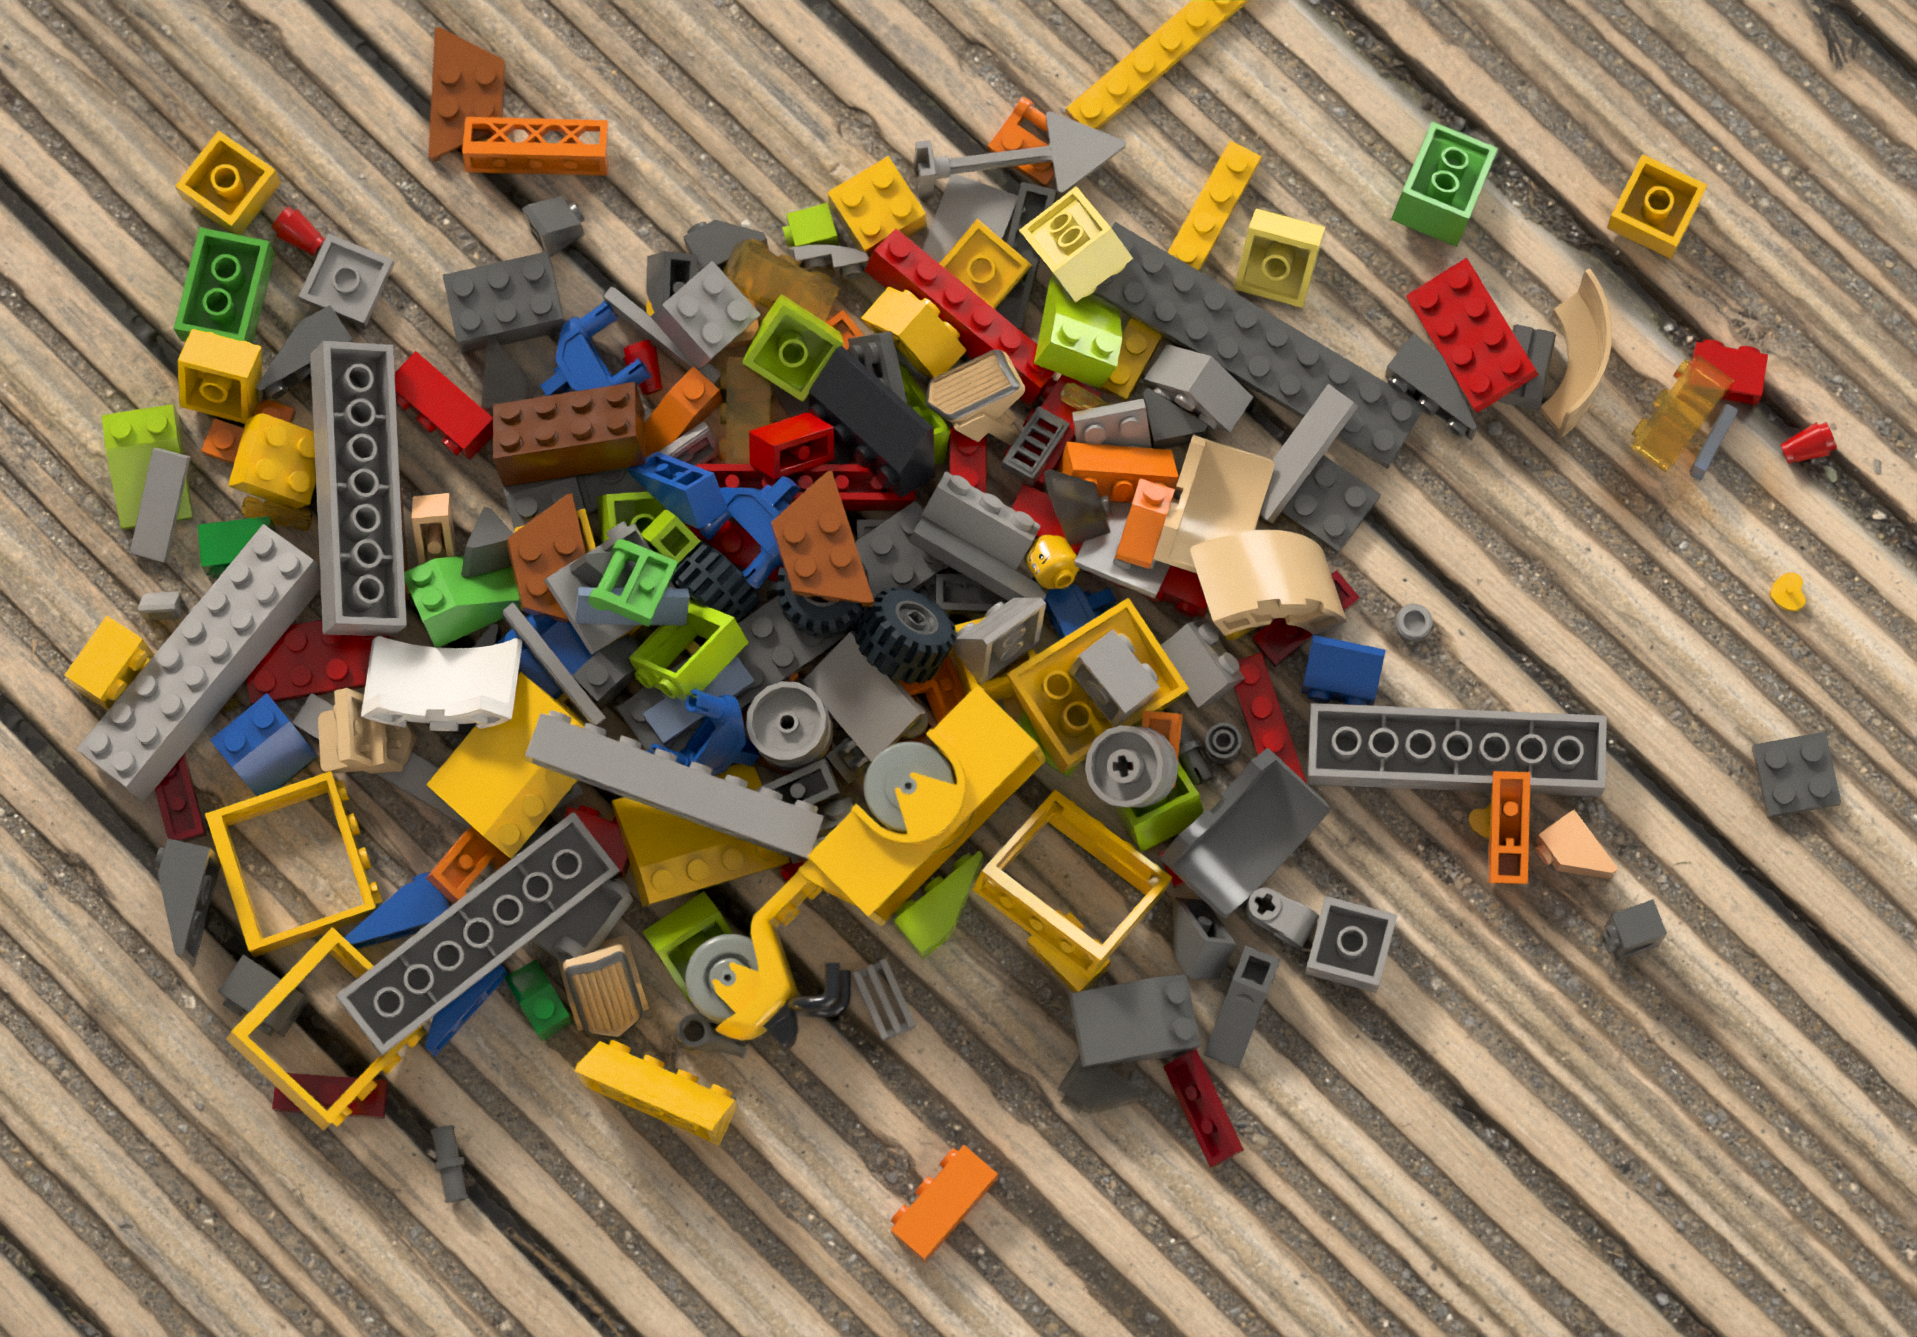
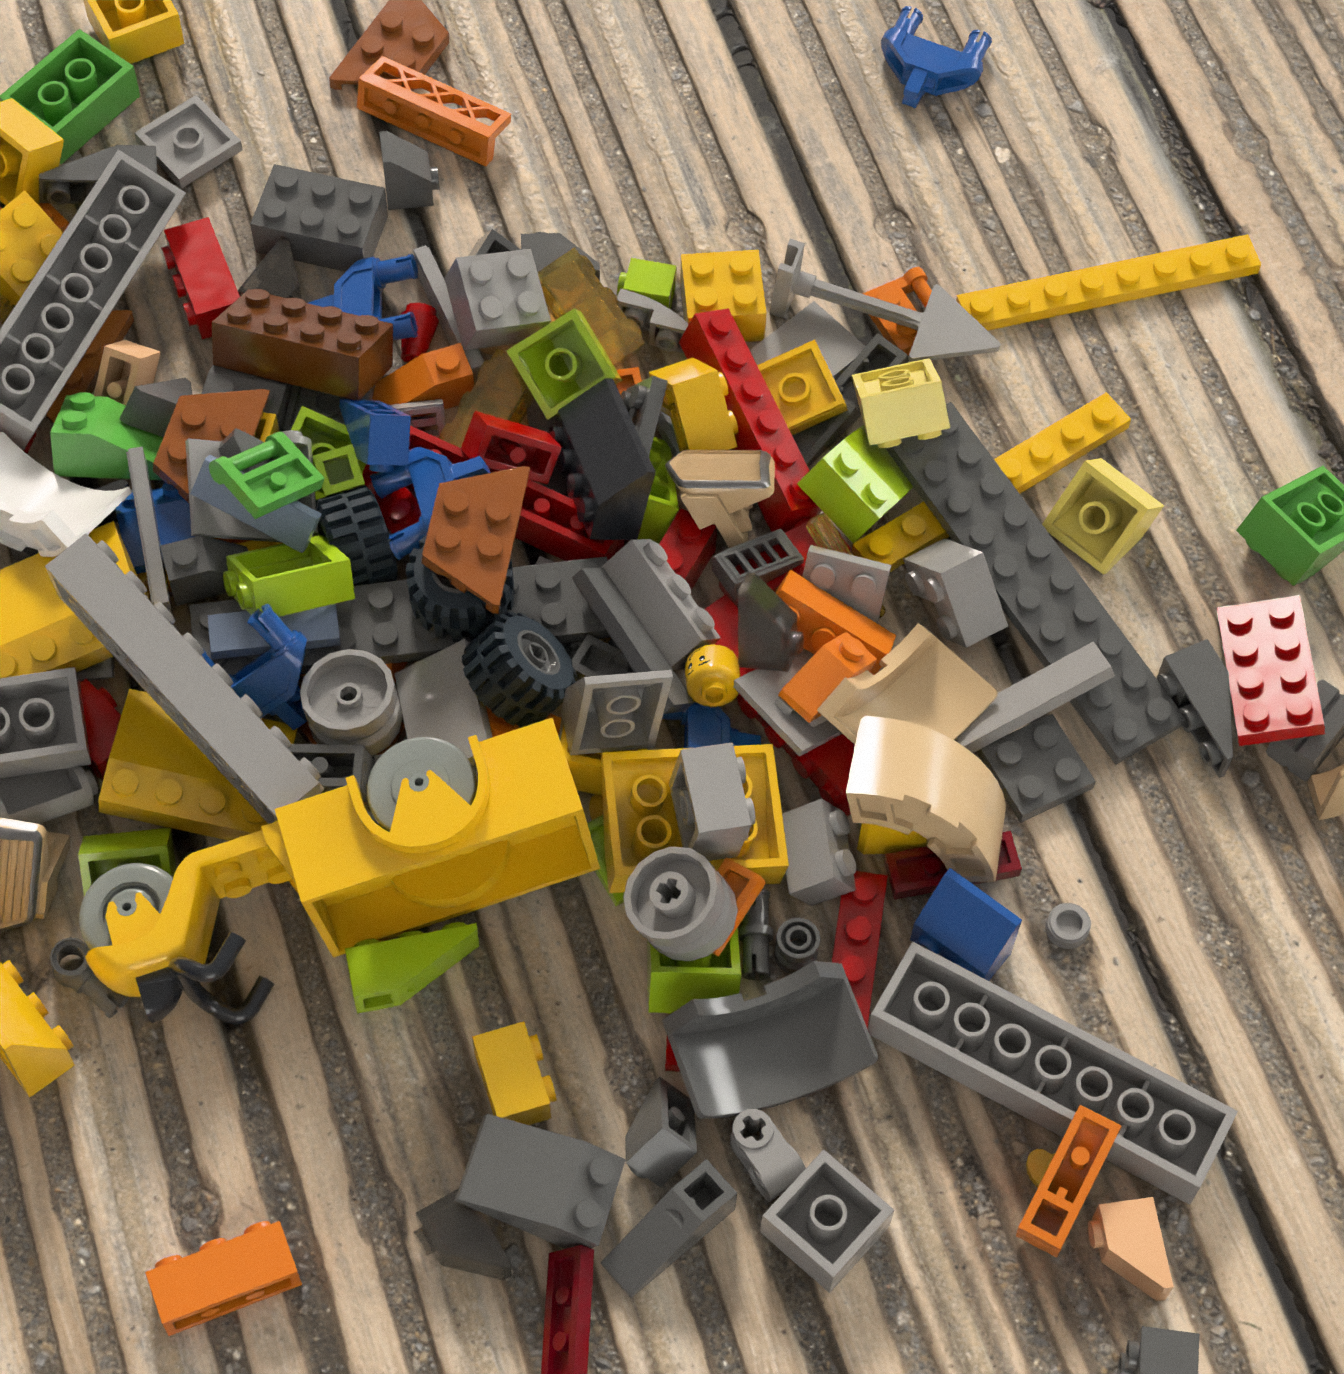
camera: 20 degrees right, 15 degrees down
red cone [271,206,325,256] -> none
light grey tile [852,958,916,1042] -> none
yellow window [972,789,1173,979] -> none
dark grey slope [1143,388,1208,449] -> none

